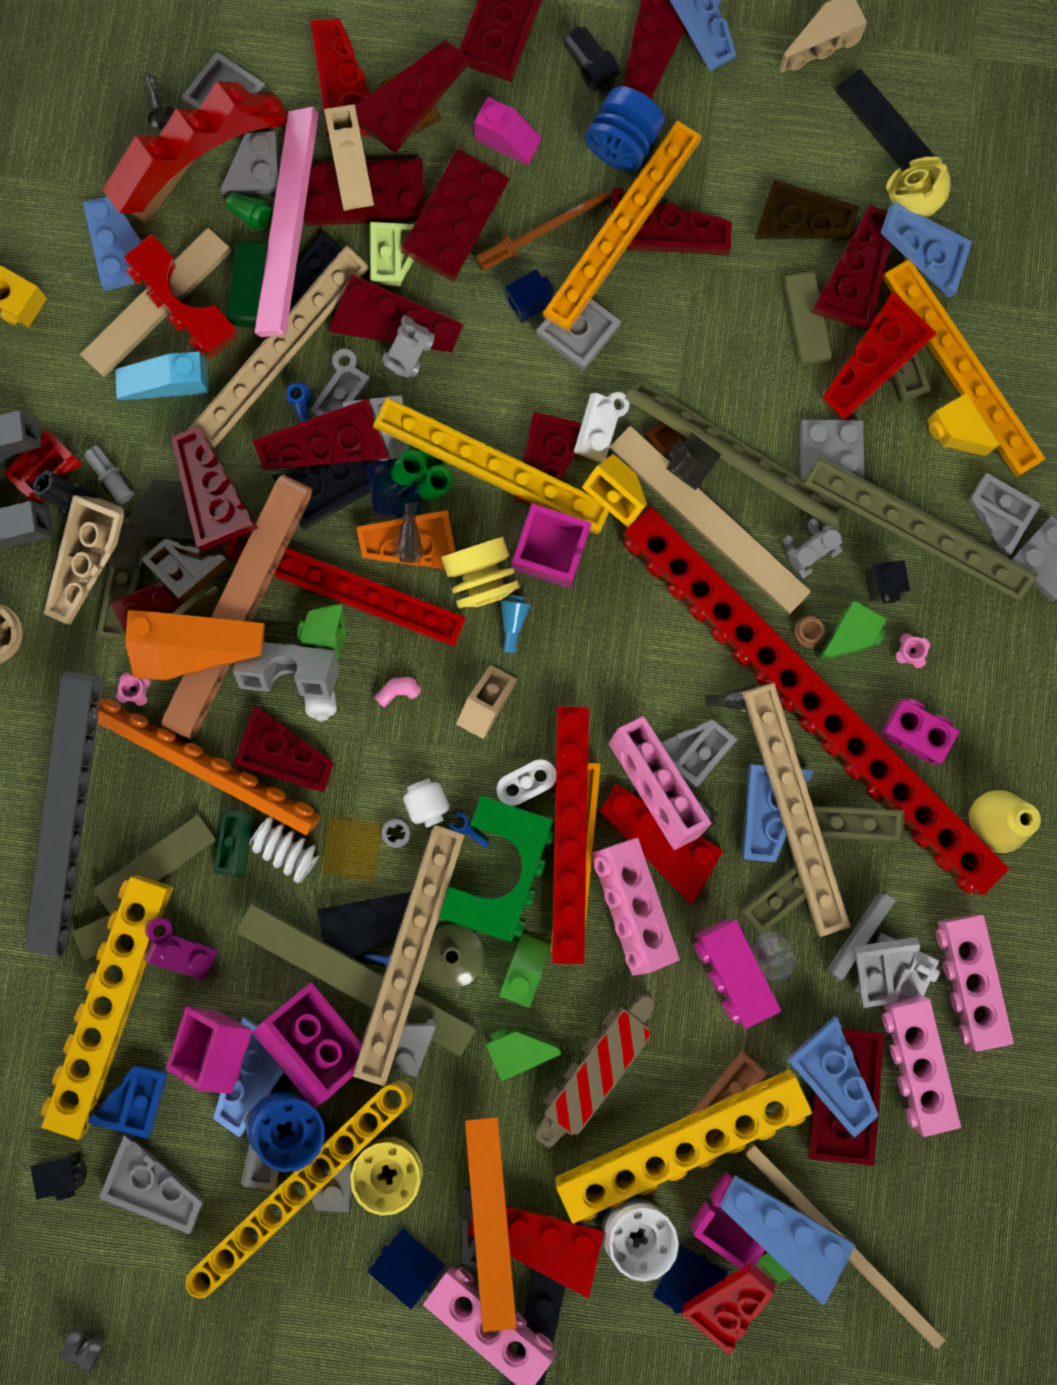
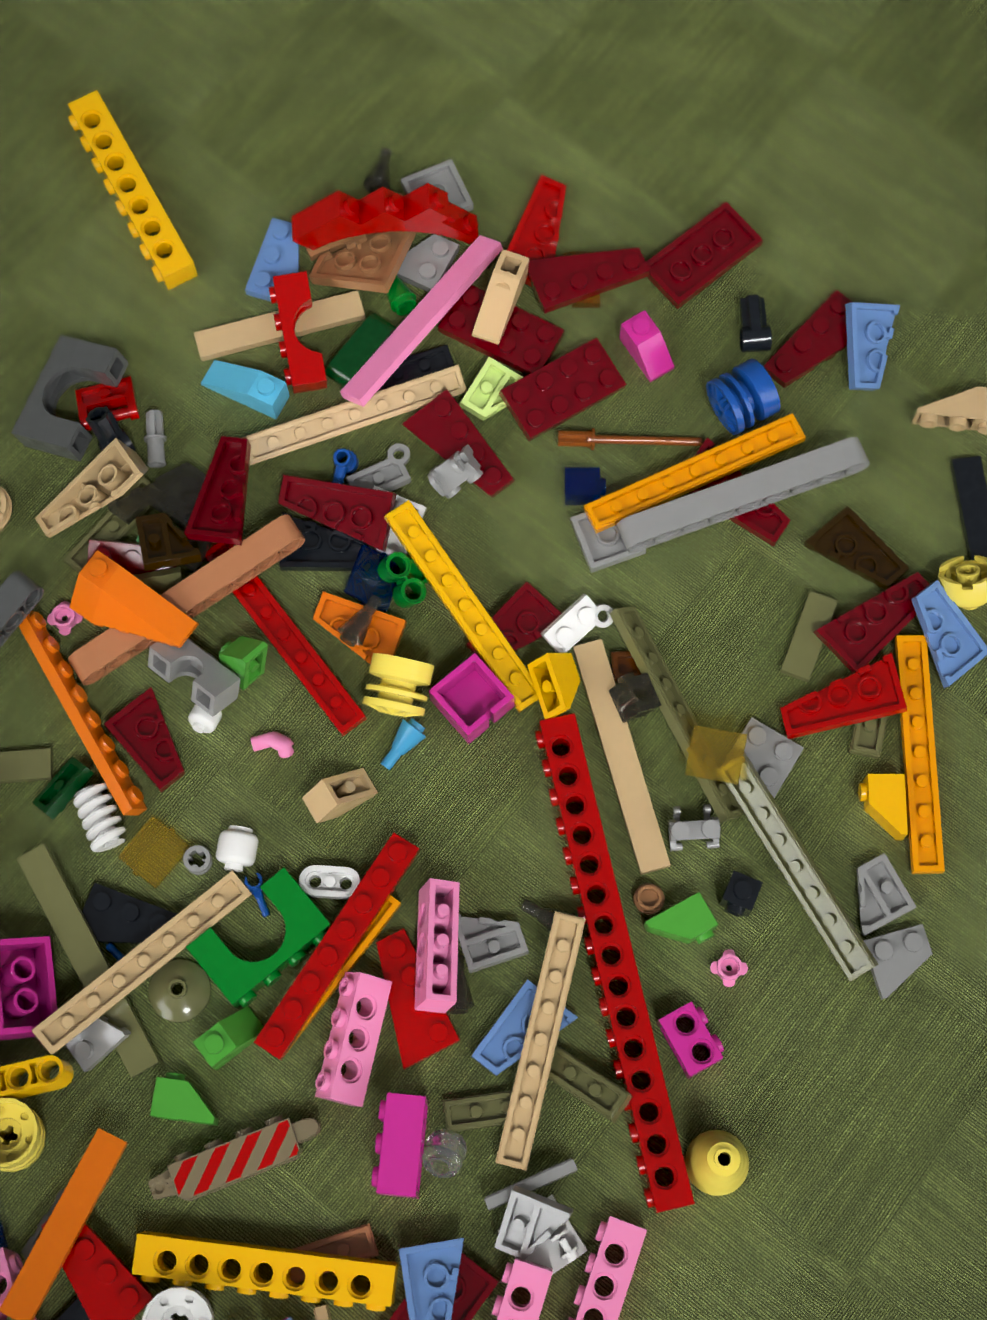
camera: 35 degrees right, 10 degrees down
none -> medium nougat plate [309,231,417,294]
none -> light grey beam [617,436,870,553]
none -> clear yellow piece [685,725,748,785]

